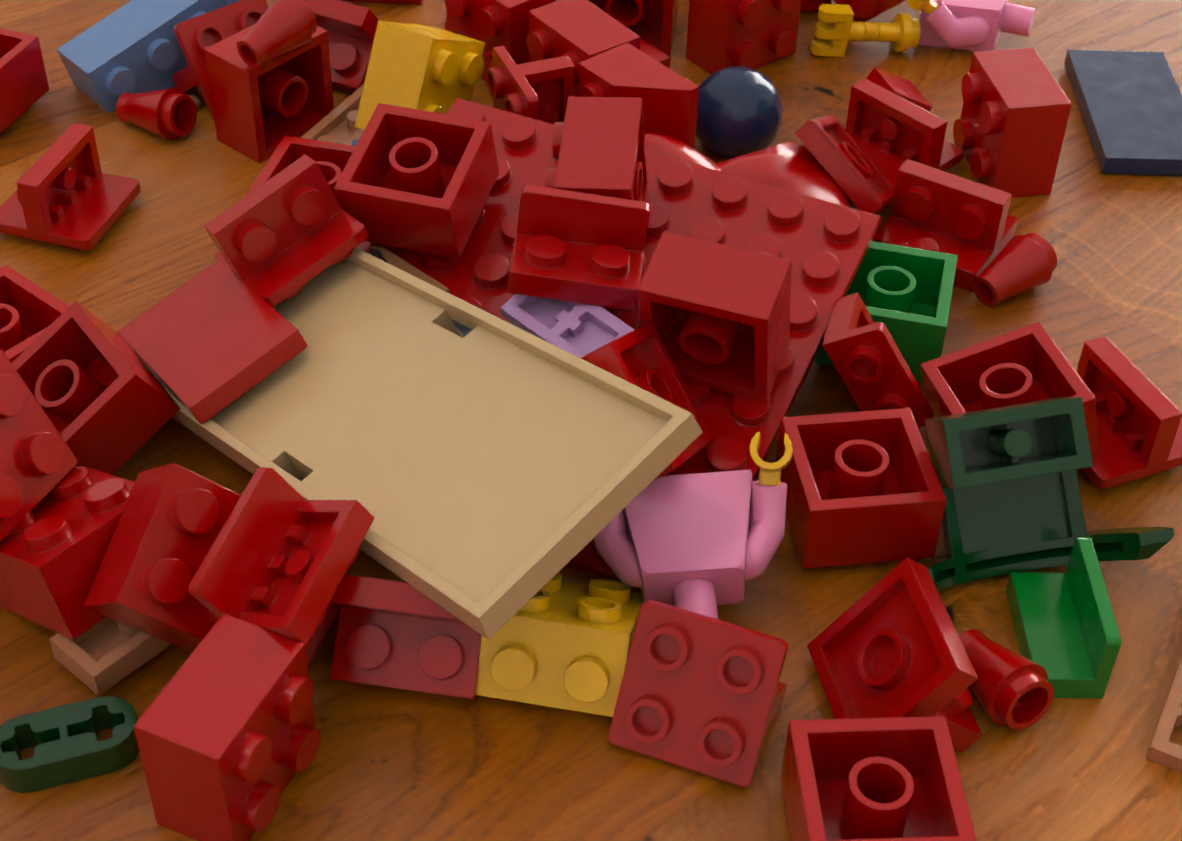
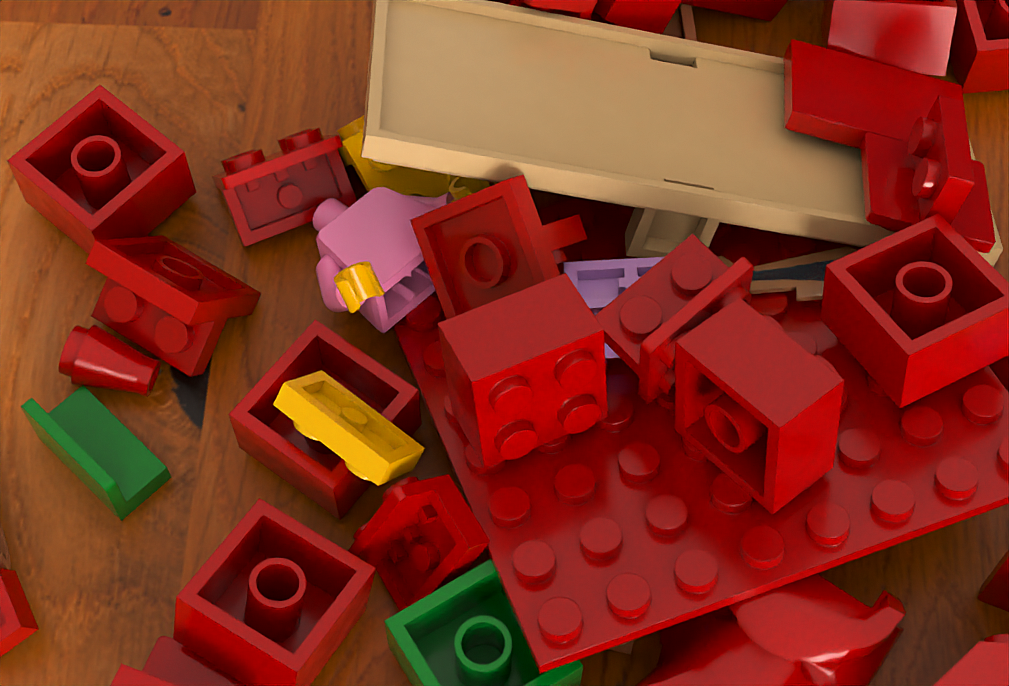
camera: 135 degrees right, 20 degrees up
dark green piece [918,397,1174,592] -> none
none -> yellow plate [273,370,425,486]

